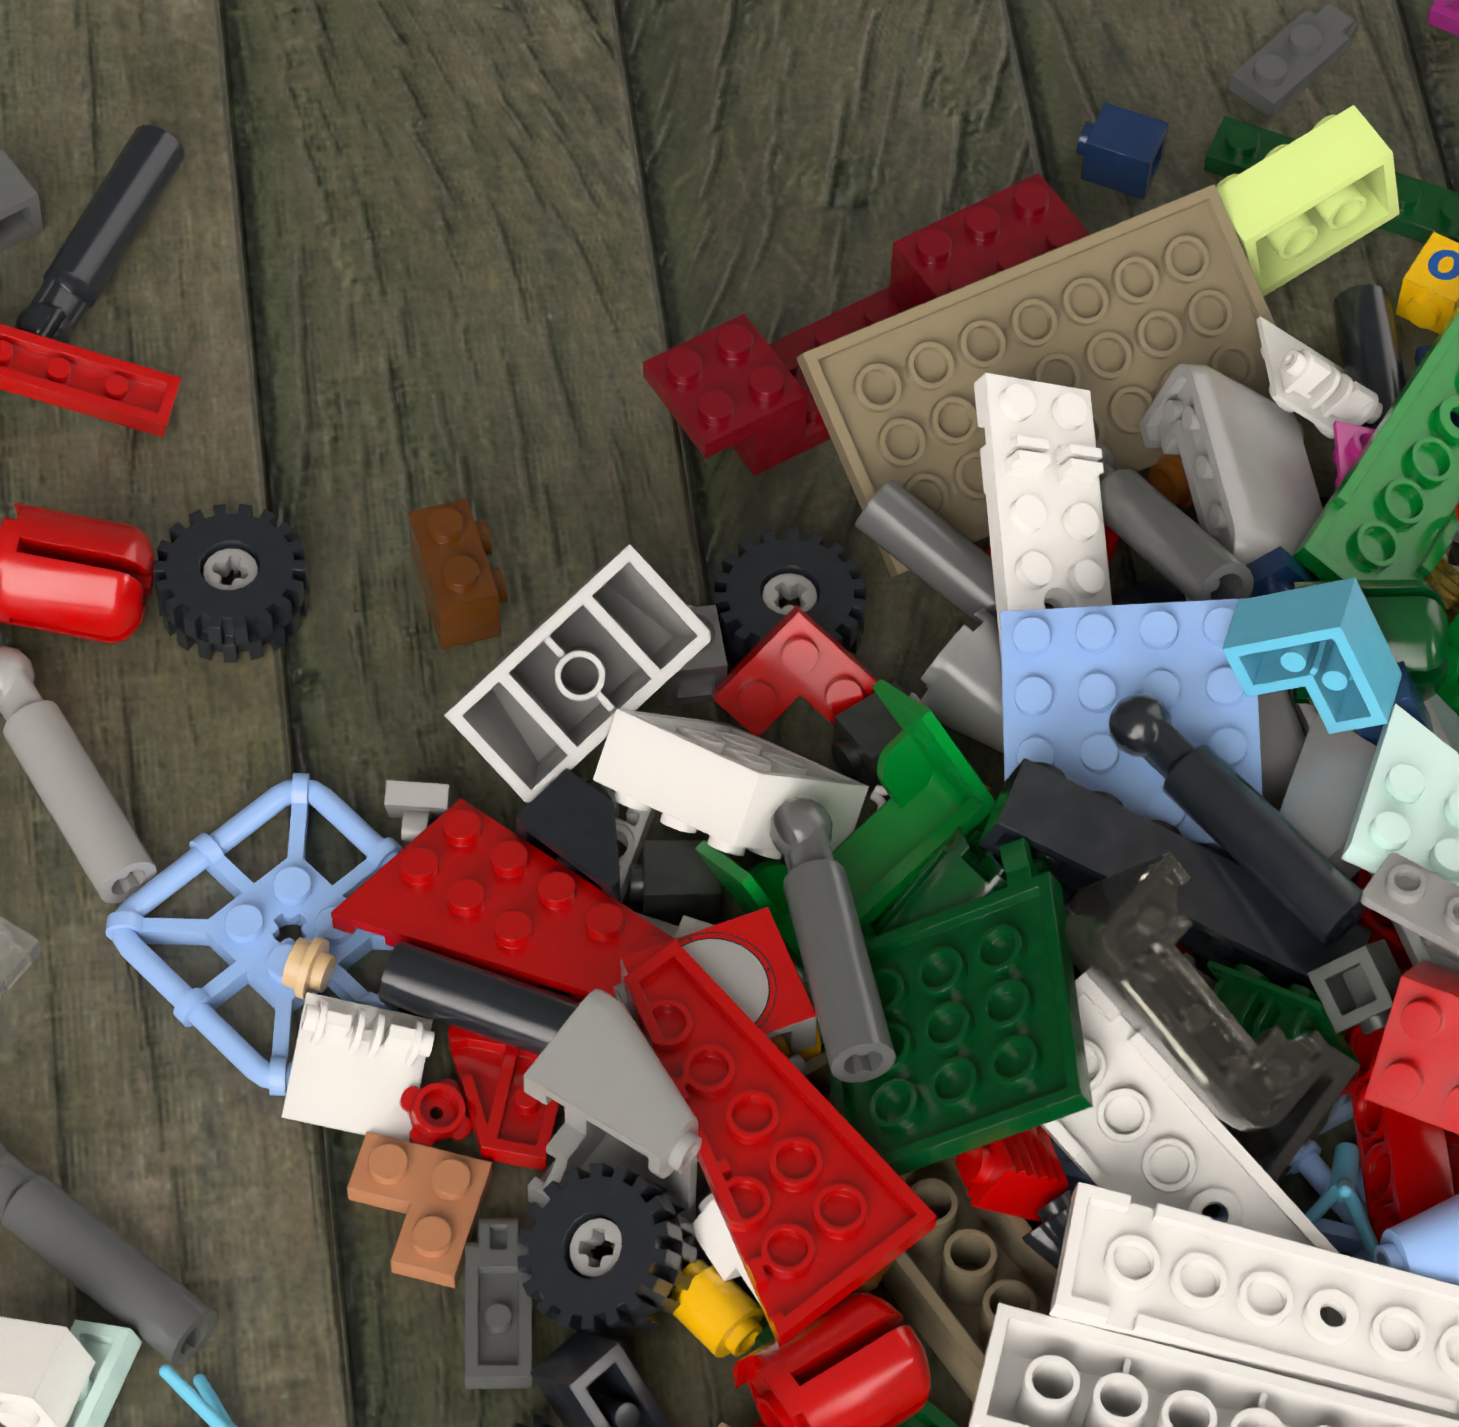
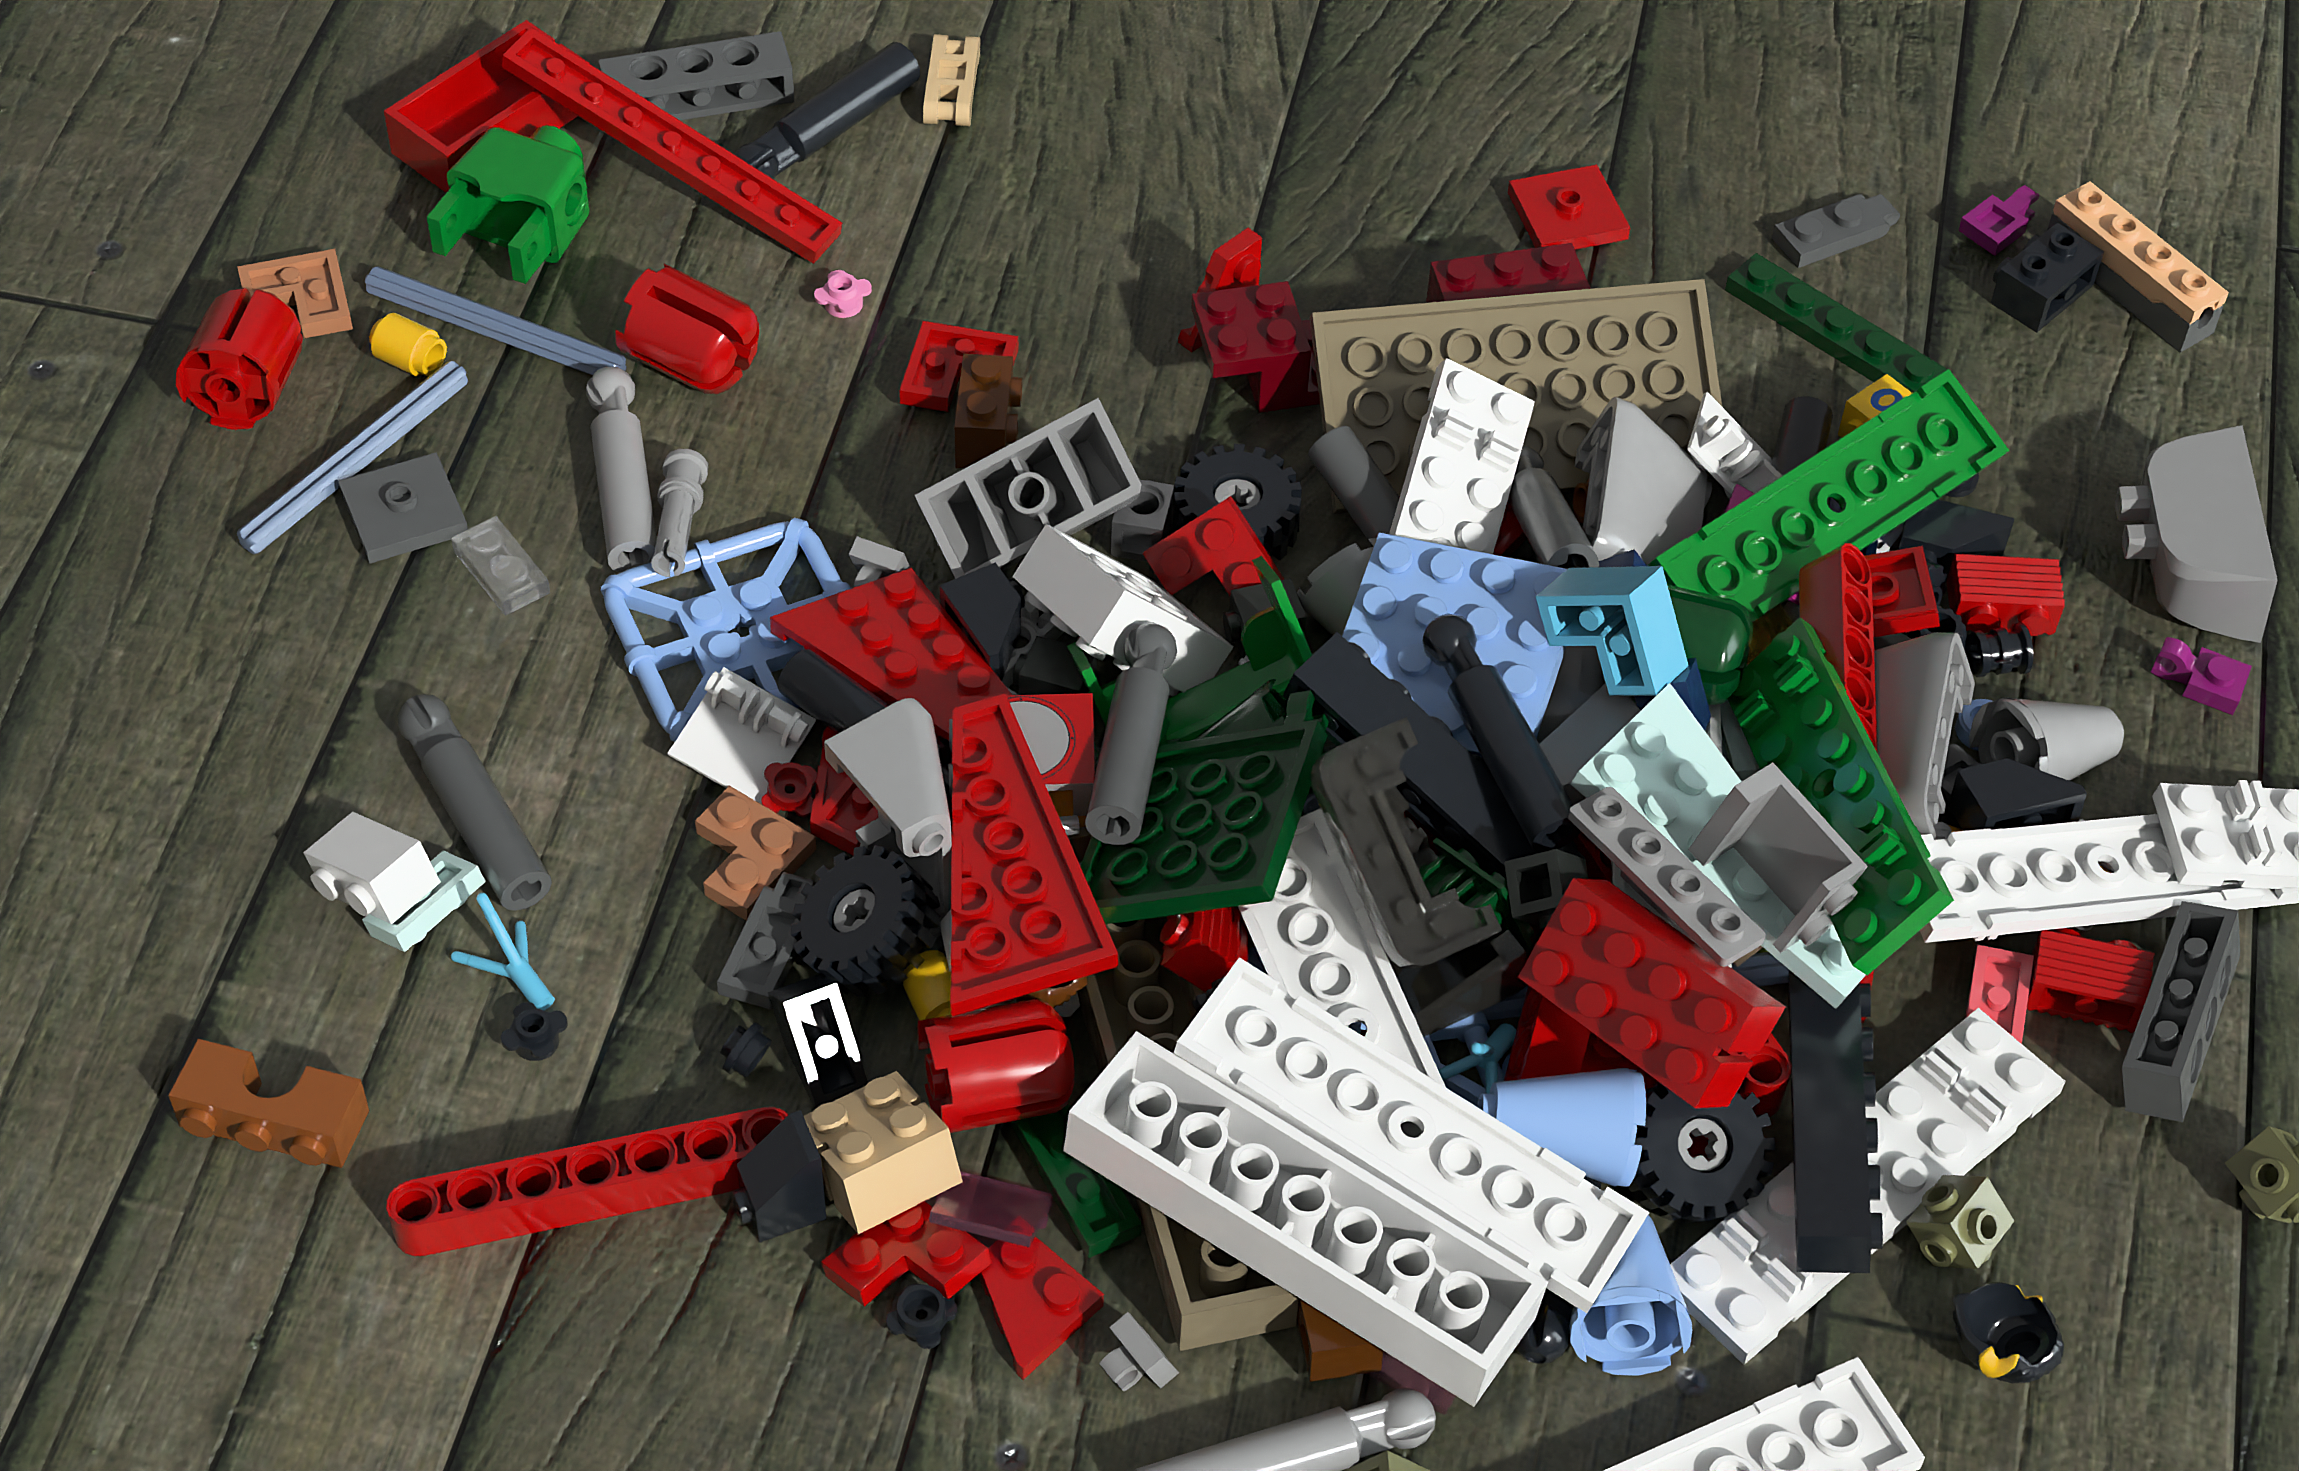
camera: 20 degrees right, 5 degrees down
black bush [153,504,309,663] -> none
tan plate [282,936,336,1000] -> none
dark blue brick [1076,102,1169,200] -> none
yellowish green brick [1216,105,1400,297] -> none
none -> light grey pin [651,449,709,577]
none -> bright pink plate [814,270,872,318]
none -> red plate [899,321,1019,412]
none -> tan plate [923,34,980,126]
none -> red wing [1178,227,1262,353]
none -> red plate [1508,164,1630,250]

